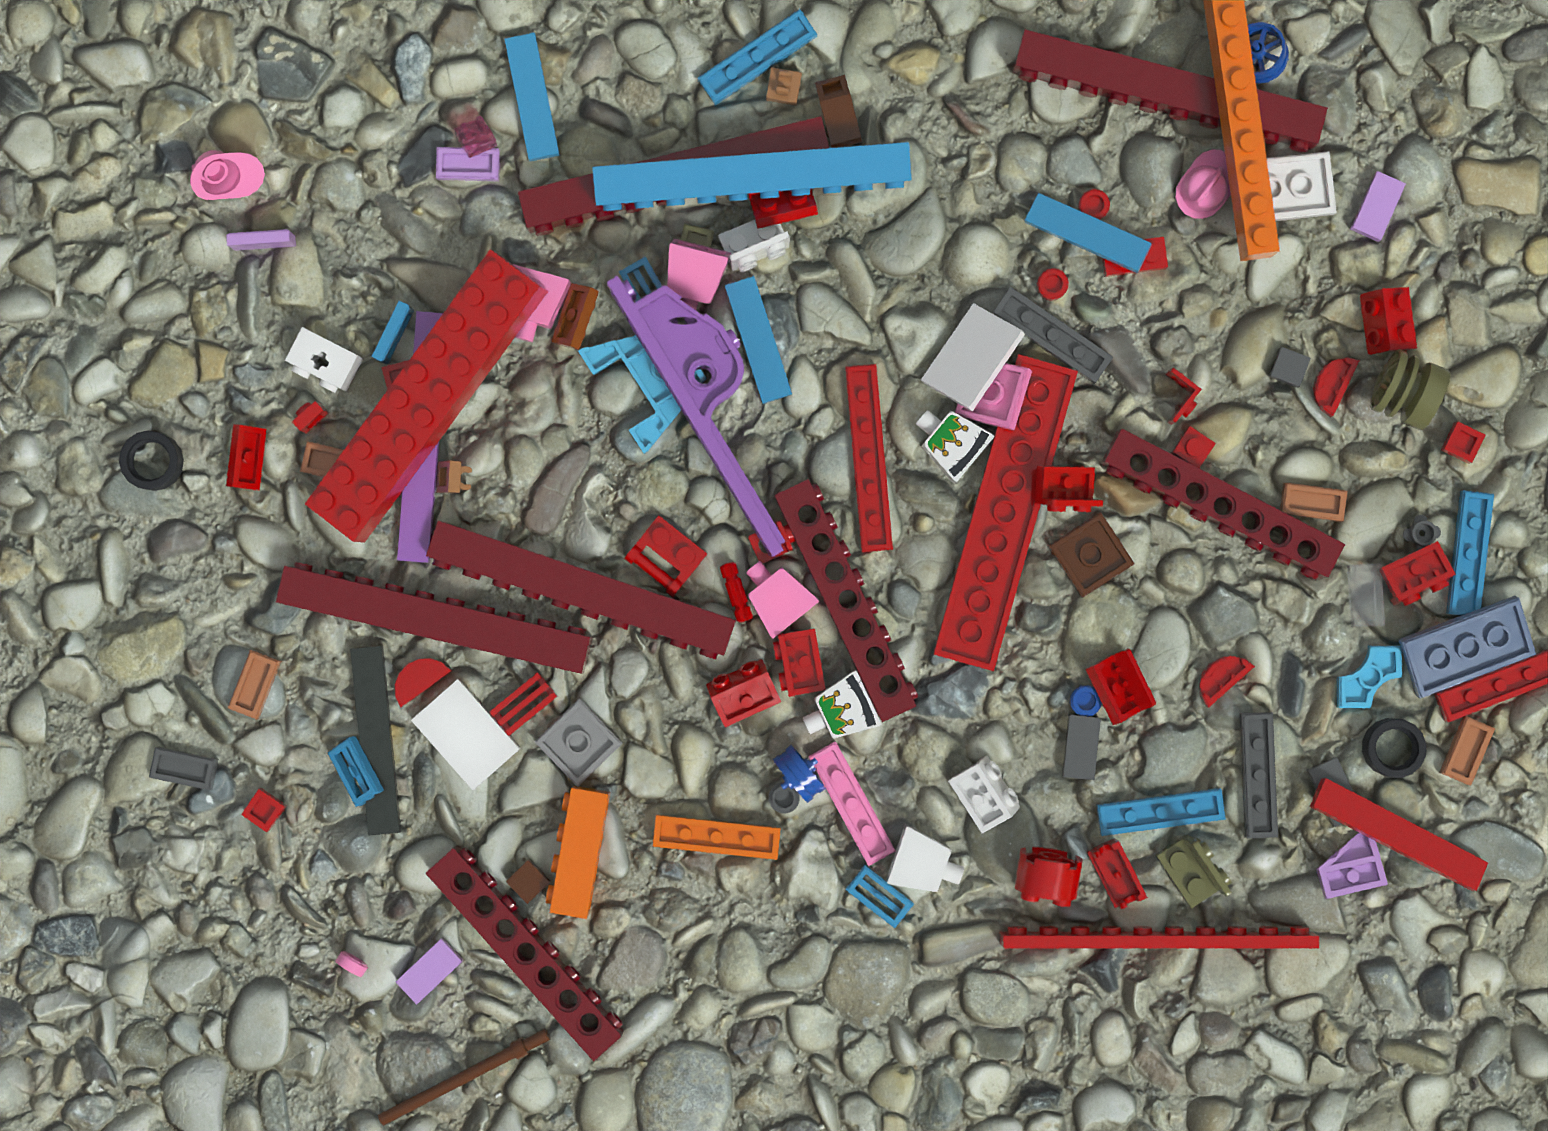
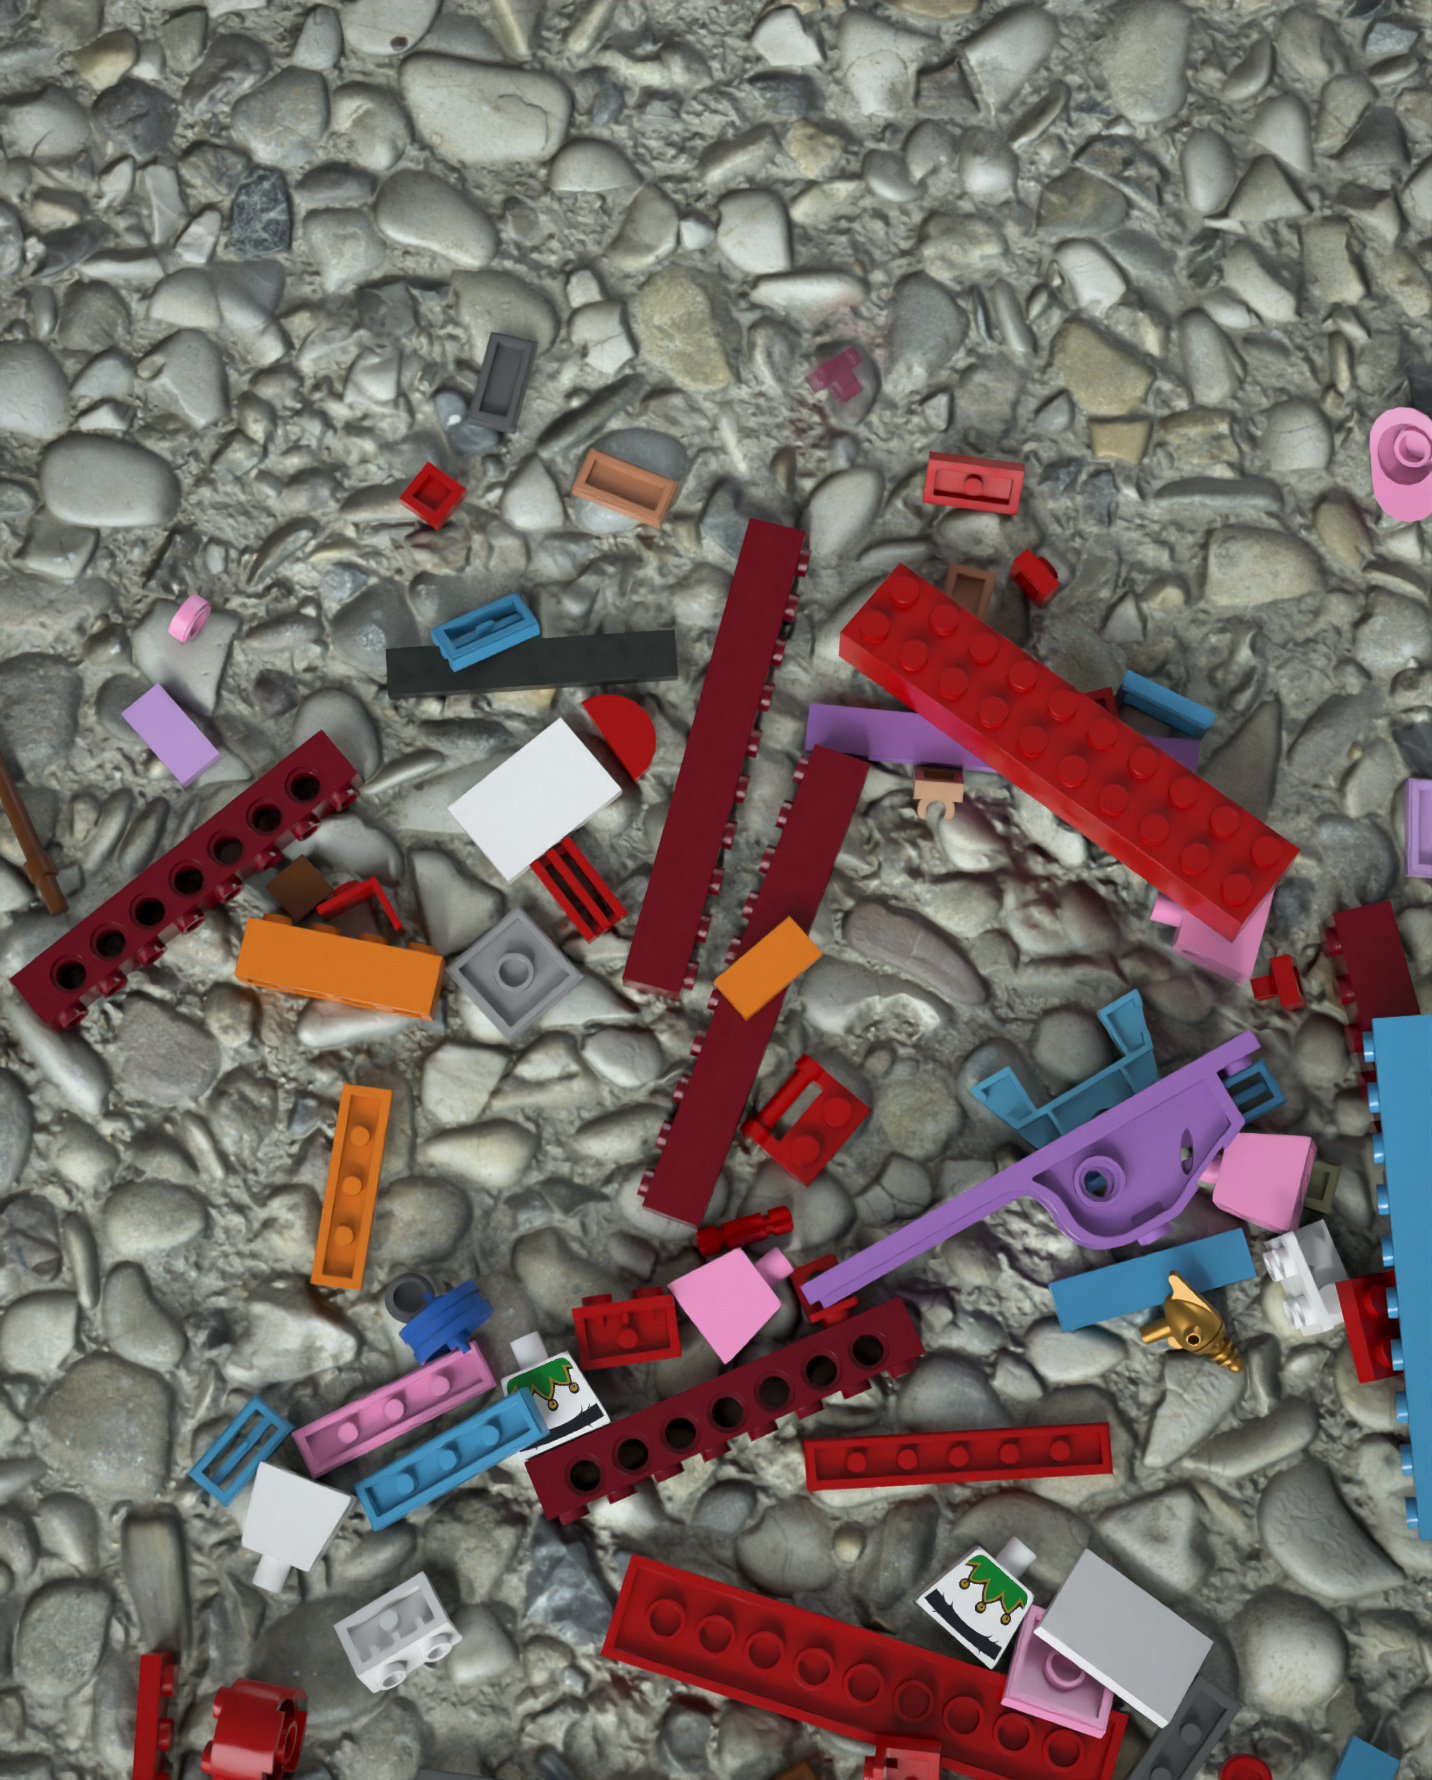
camera: 90 degrees right, 10 degrees down
black tyre [119,430,184,491] -> none
lavender tile [226,229,296,251] -> none
white brick [285,327,363,393] -> none
dark orange plate [551,283,599,350] -> none
red bracket [706,659,781,727] -> none
none -> red bracket [316,876,406,936]
none -> dark azure tile [353,1387,551,1531]
none -> orange tile [714,916,823,1021]
none -> clear pink tile [804,346,863,404]
none -> pearl gold piece [1139,1270,1245,1373]
none -> red tile [1250,954,1307,1011]

